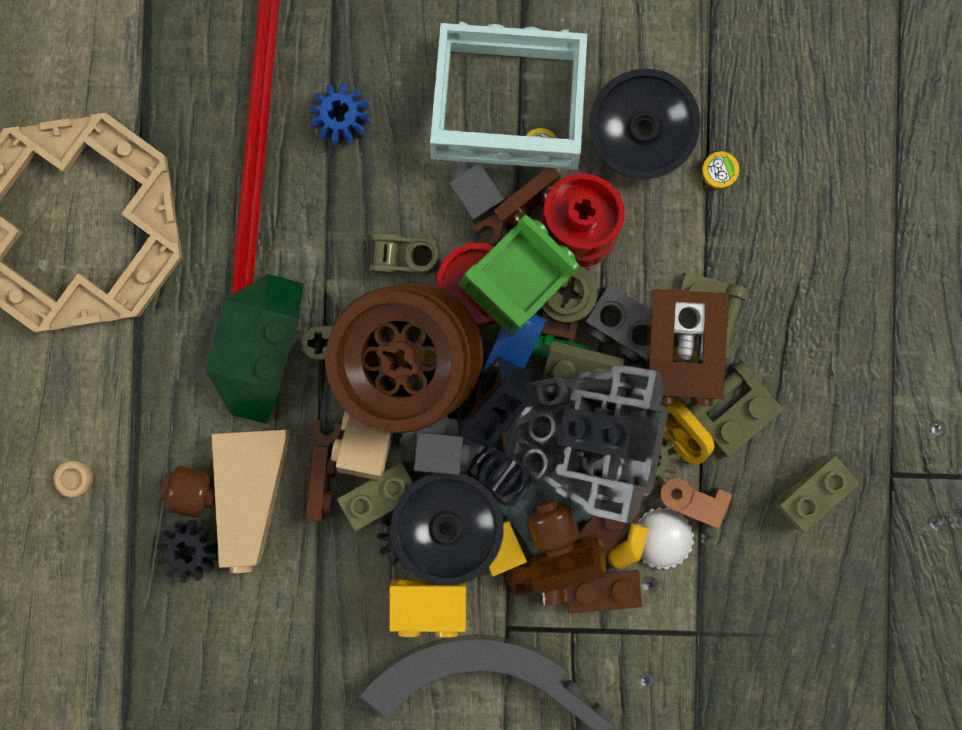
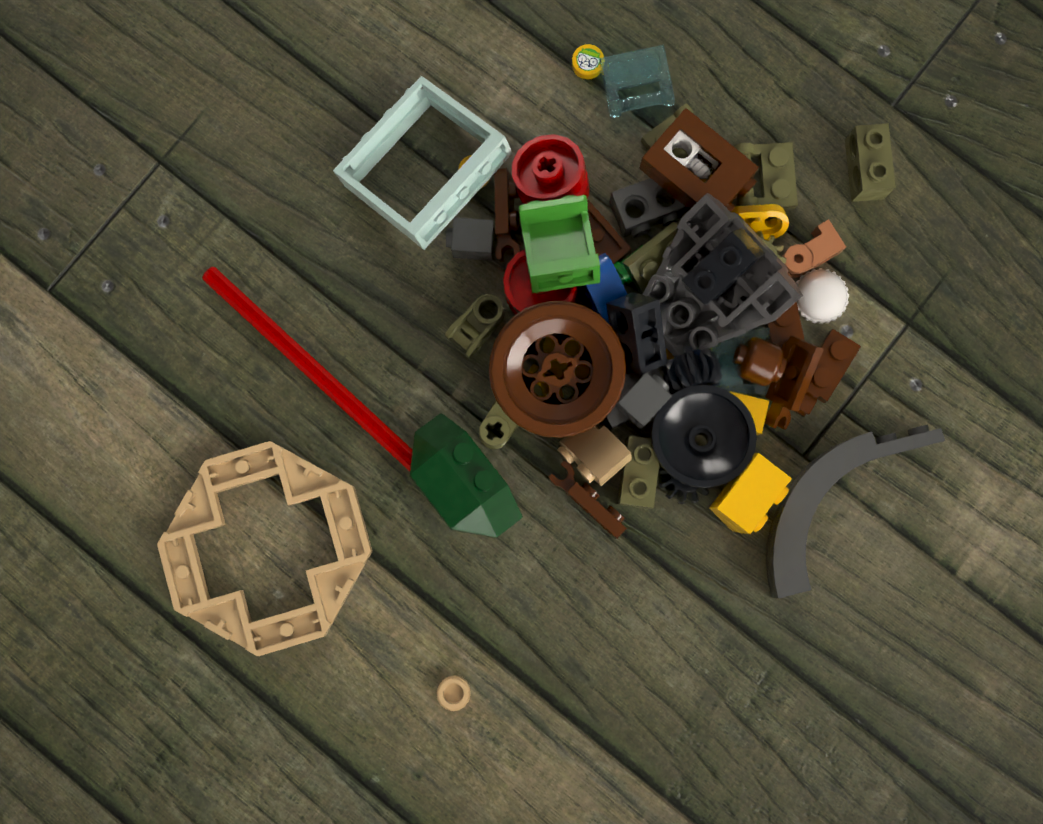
camera: 55 degrees left, 5 degrees down
black gear [156,519,219,583] -> none
reddish brown head [160,466,215,518] -> none
tan slope [212,429,290,573] -> none
blue gear [309,83,371,146] -> none
olive gear [542,266,598,323] -> none
black dish [589,68,701,179] -> none
yellow arm [607,523,649,569] -> none
none -> clear light blue plate [599,45,675,118]

